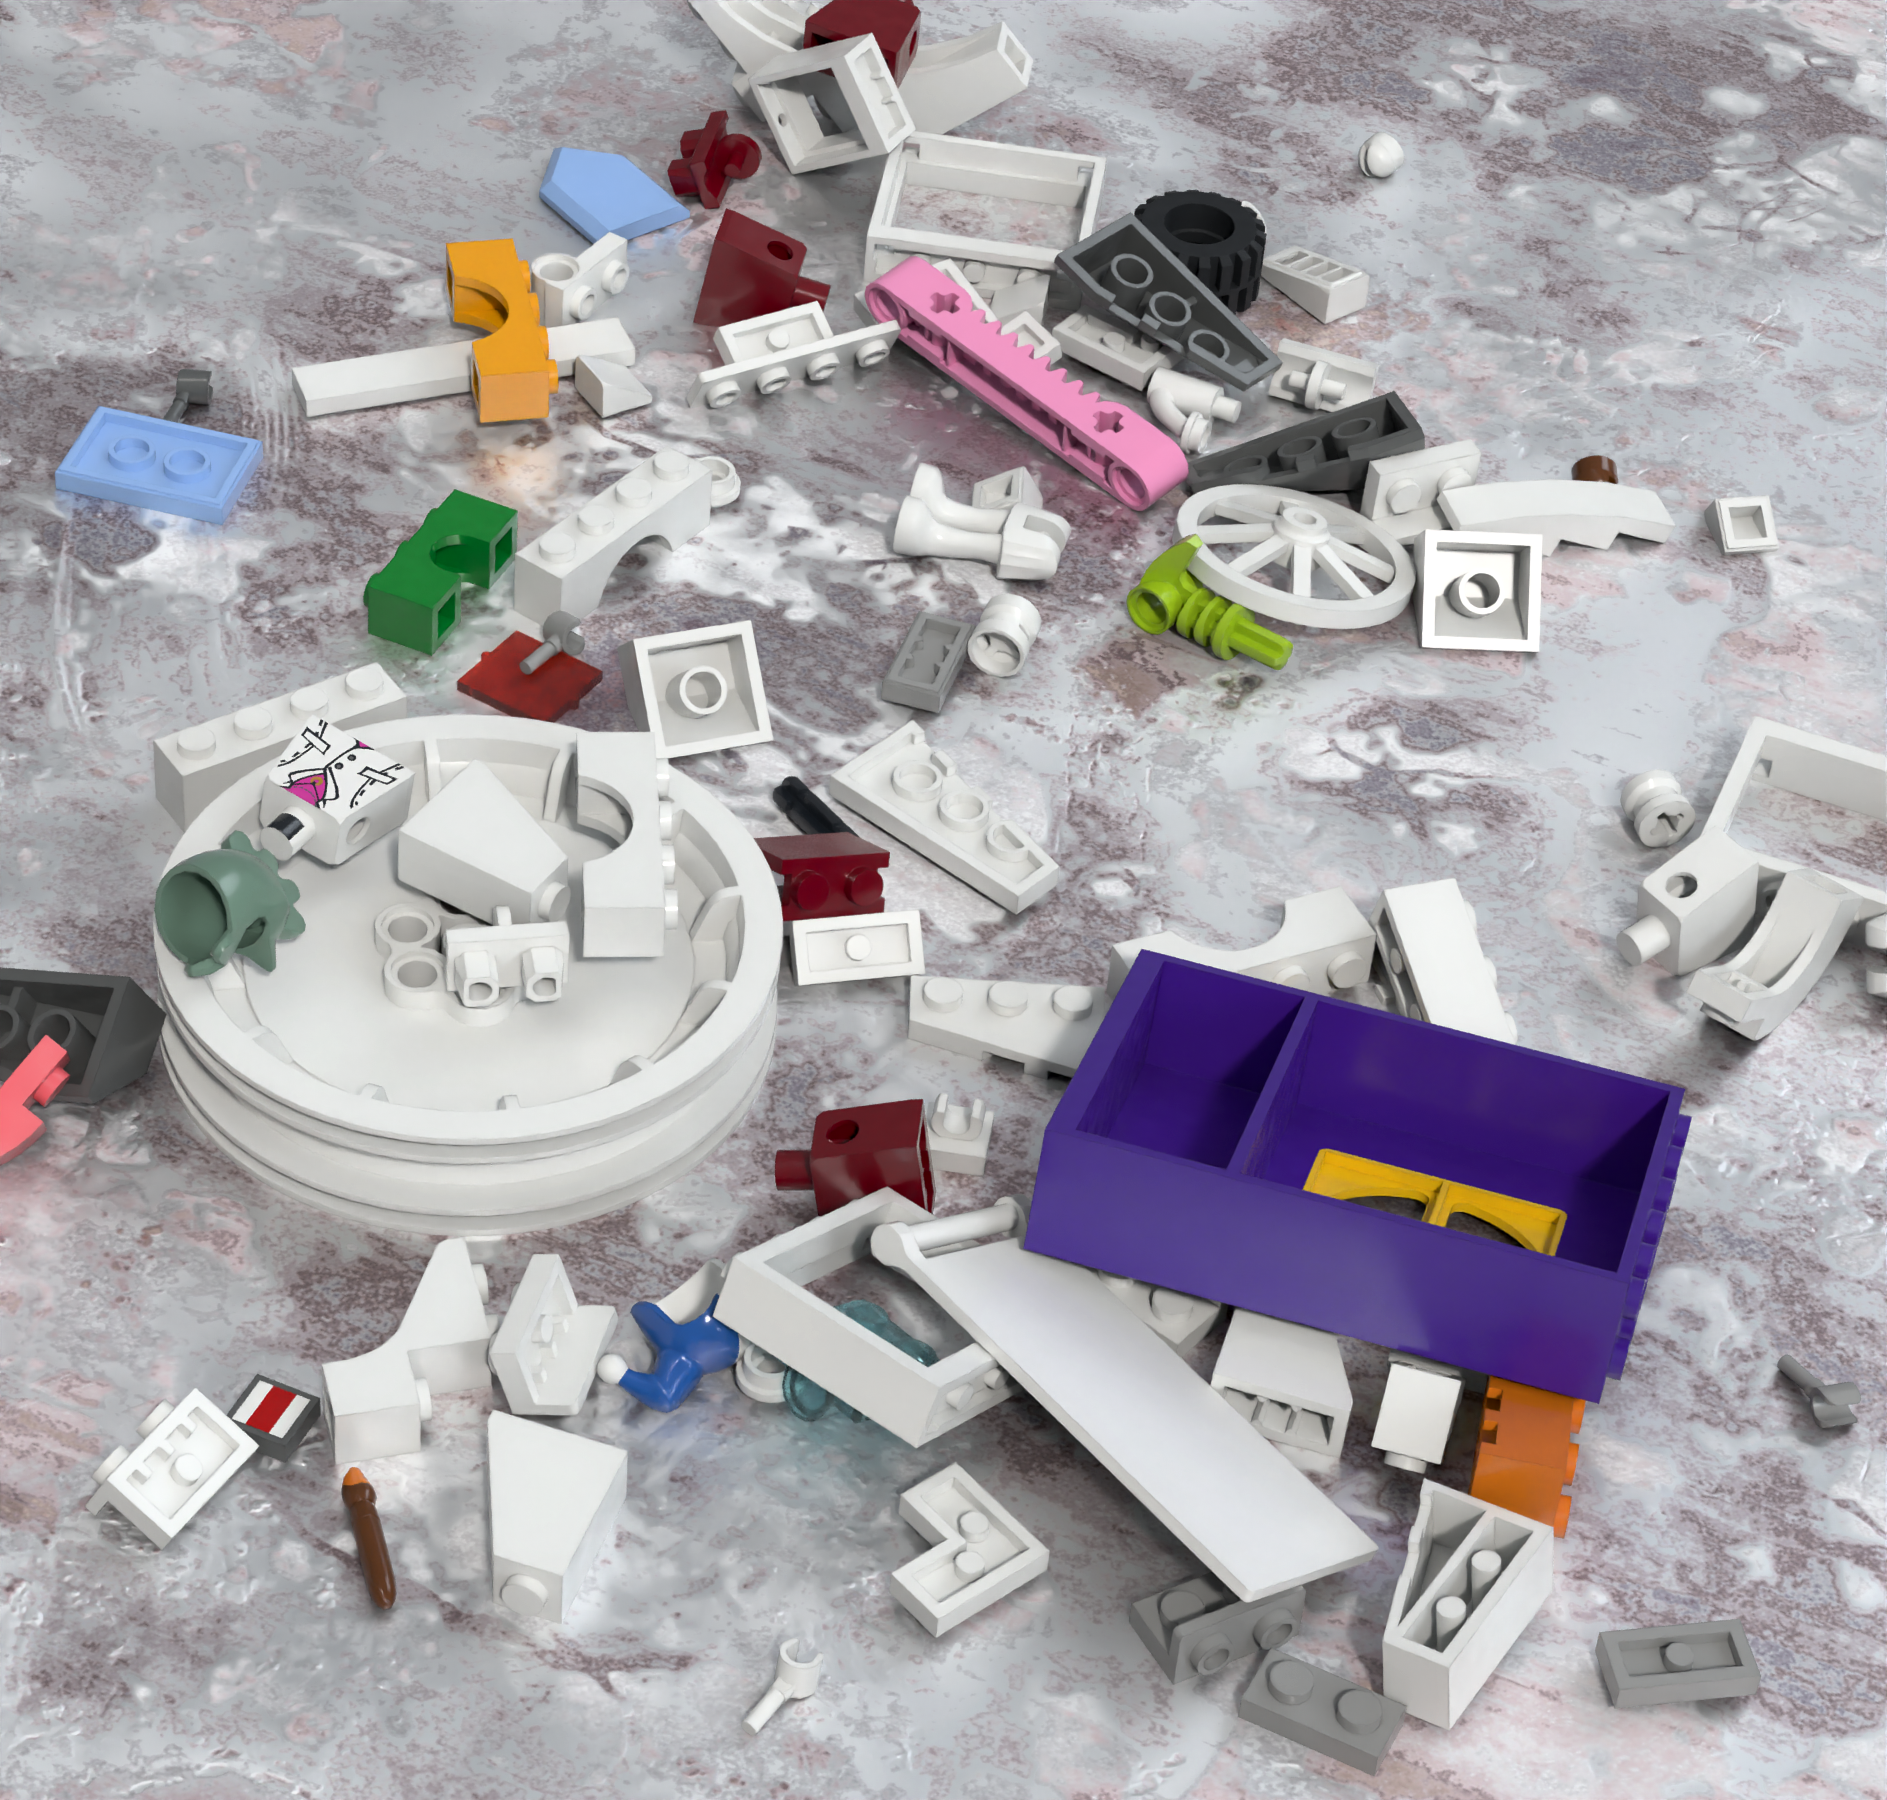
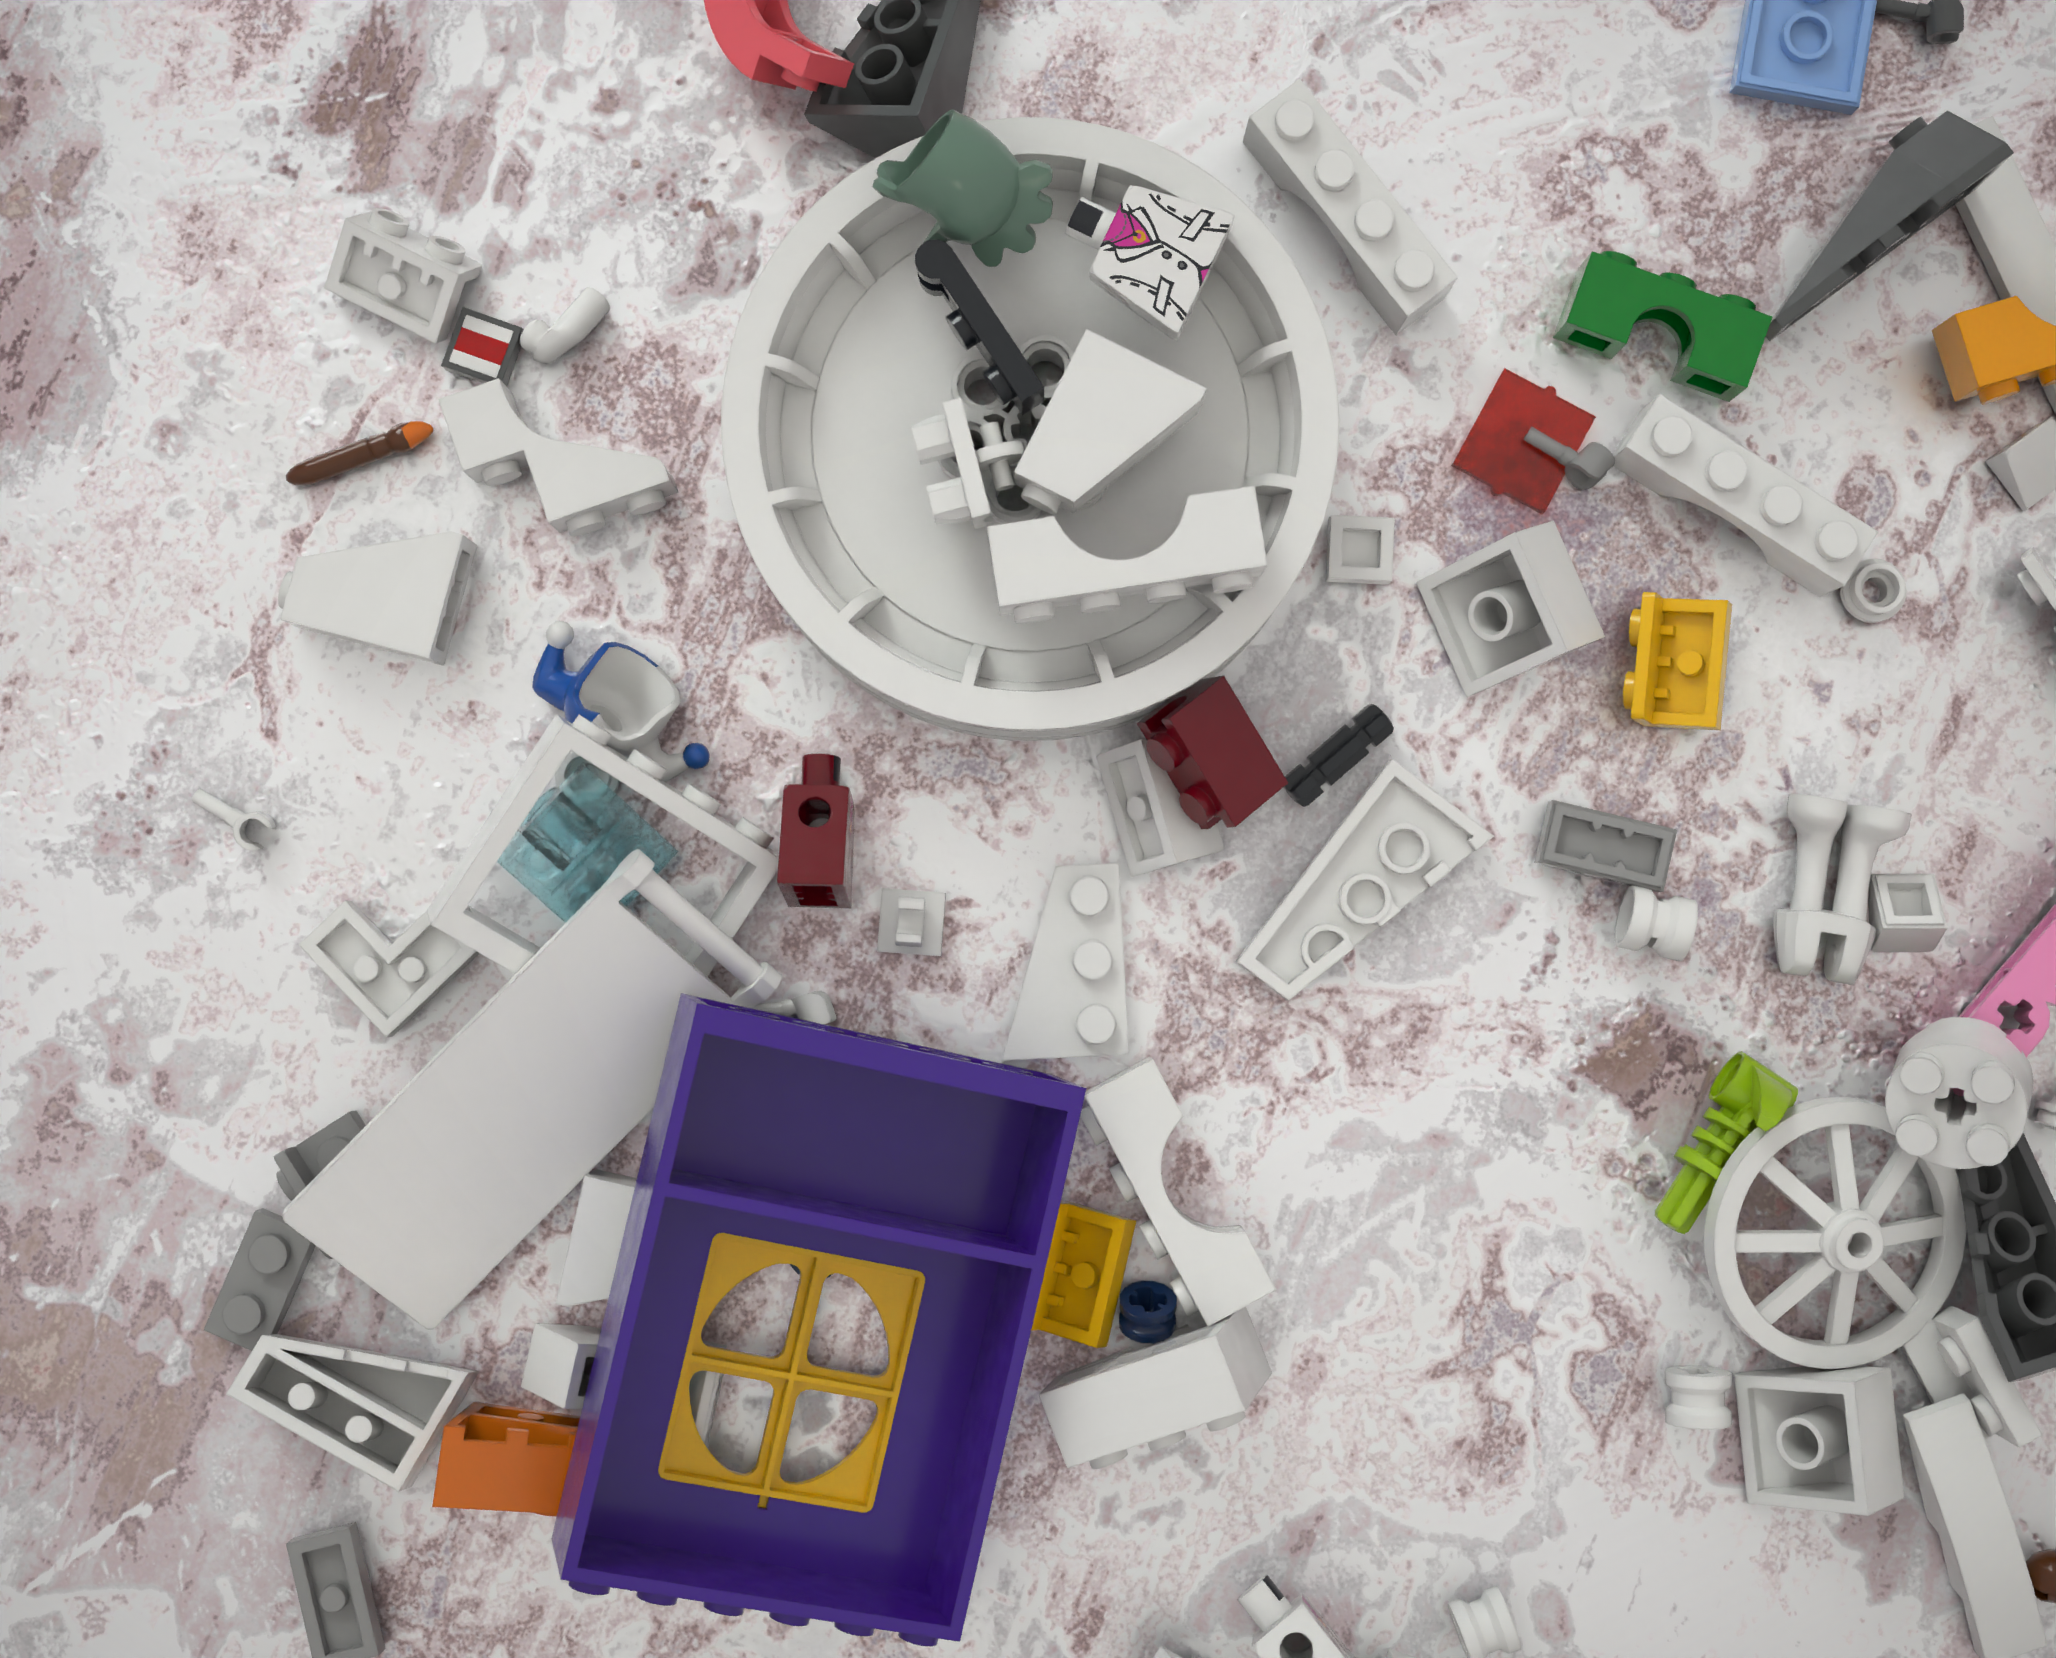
camera: 90 degrees right, 45 degrees up
white bracket [488,1254,619,1416] -> none
none -> white arm [520,287,610,363]
none -> black plate [915,240,1044,416]
none -> dark blue bush [1119,1281,1177,1344]
none -> yellow bracket [1623,592,1732,731]
none -> white wheel [1665,1366,1732,1430]
none -> dark grey wedge [1766,110,2014,341]
none -> white brick [1885,1017,2033,1169]

